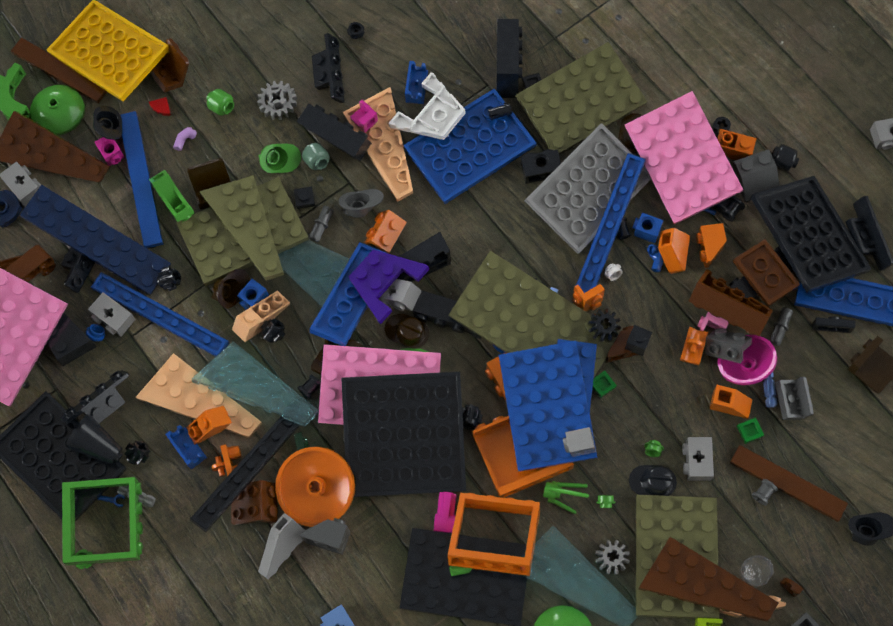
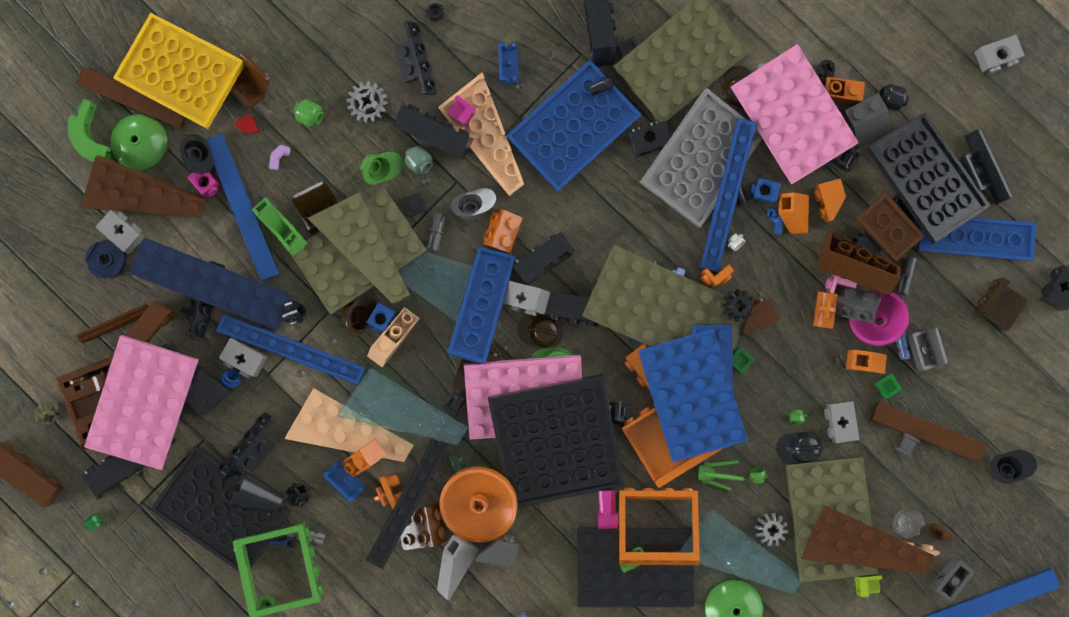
camera: 15 degrees left, 15 degrees up
black gear [261,319,285,343] -> none
dark purple wing [349,249,429,324] -> none
white wing [389,72,466,140] -> none
light grey brick [563,427,596,457] -> none
black brick [625,325,653,356] -> none
black plate [812,316,856,333] -> none

